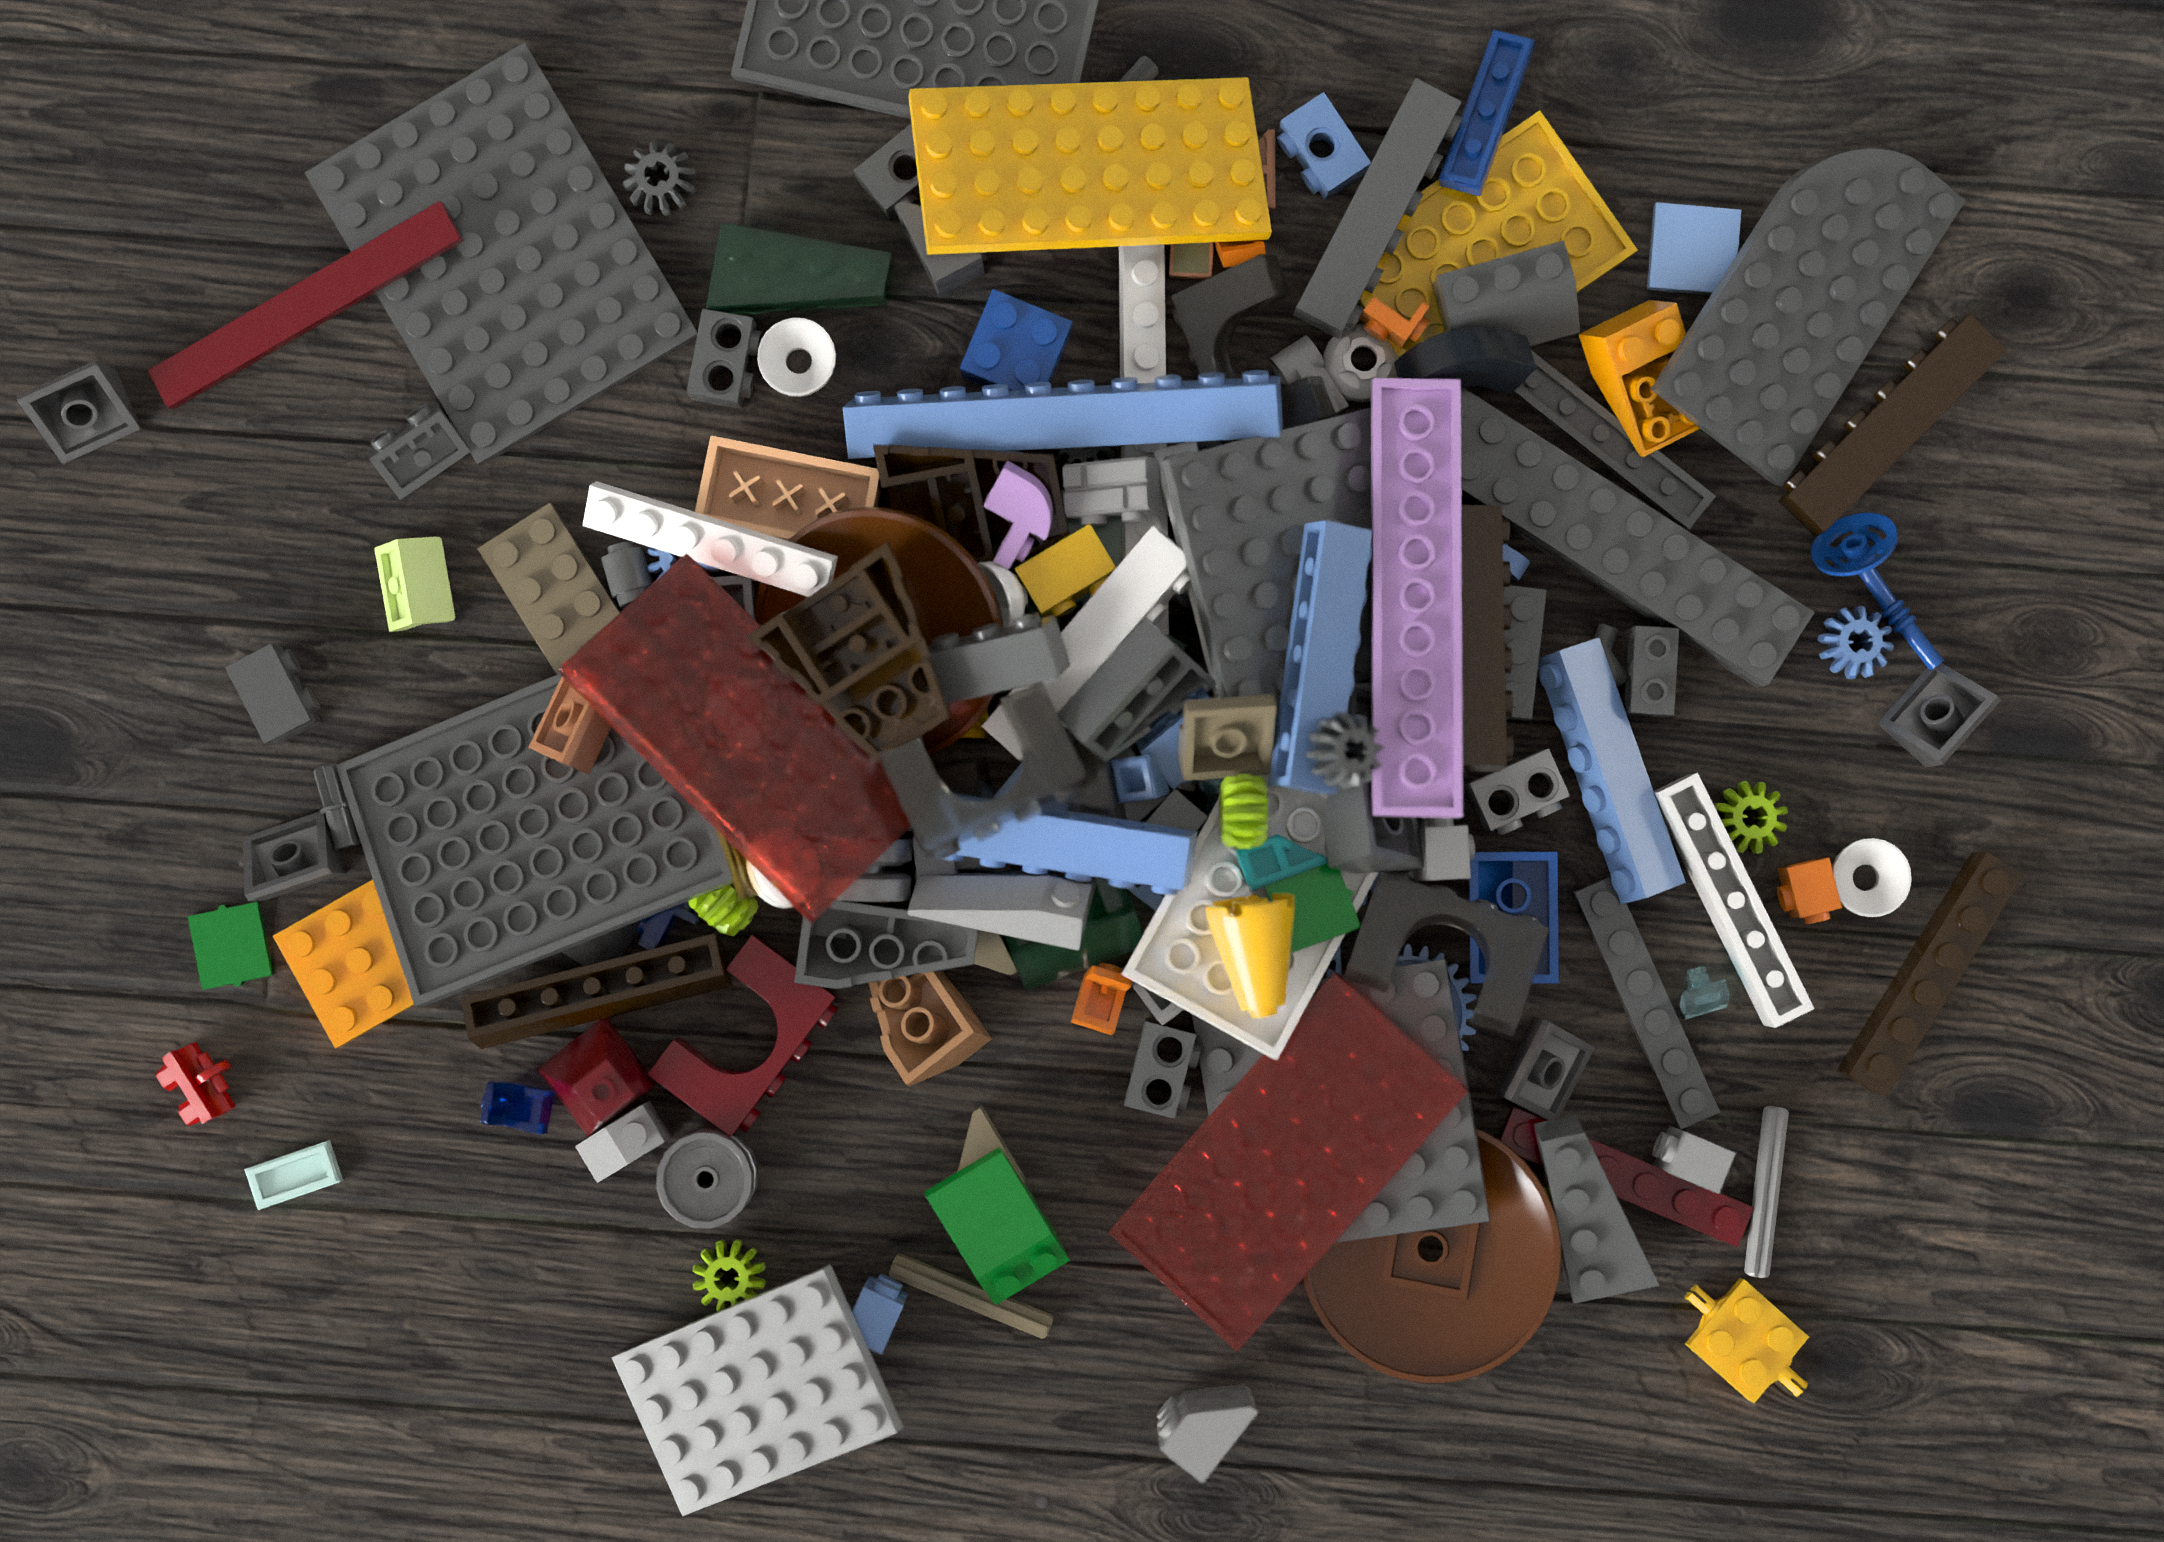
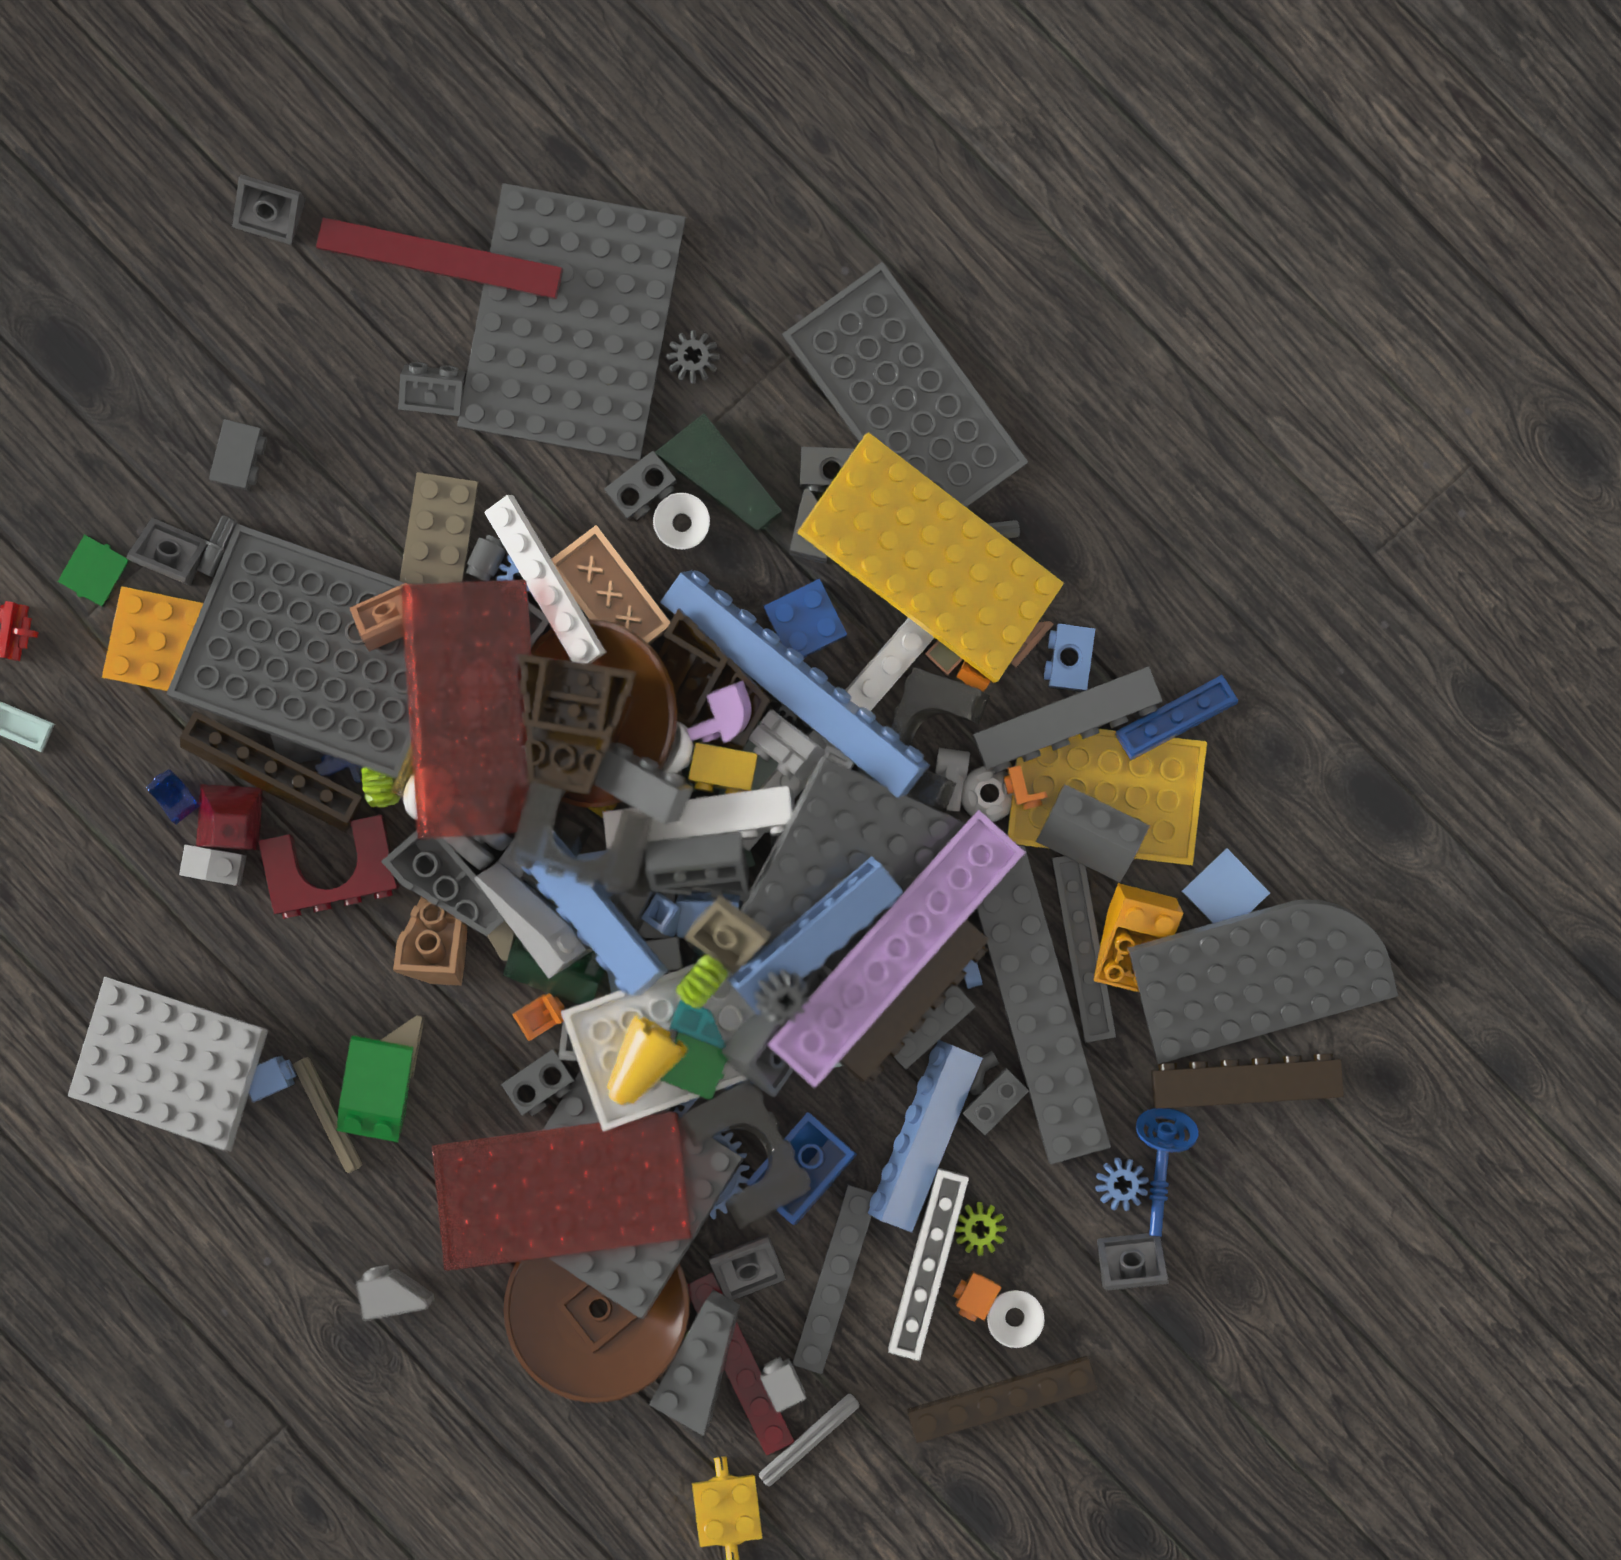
camera: 35 degrees right, 0 degrees up
yellowish green panel [374,537,455,632] -> none
flat silver wheel [656,1128,758,1229] -> none
lime gear [692,1239,766,1312] -> none
black arch [1394,326,1536,395] -> none
light grey brick [1404,818,1475,881] -> none
light grey brick [1465,749,1570,836] -> none
clear light blue tile [1679,965,1731,1020] -> none

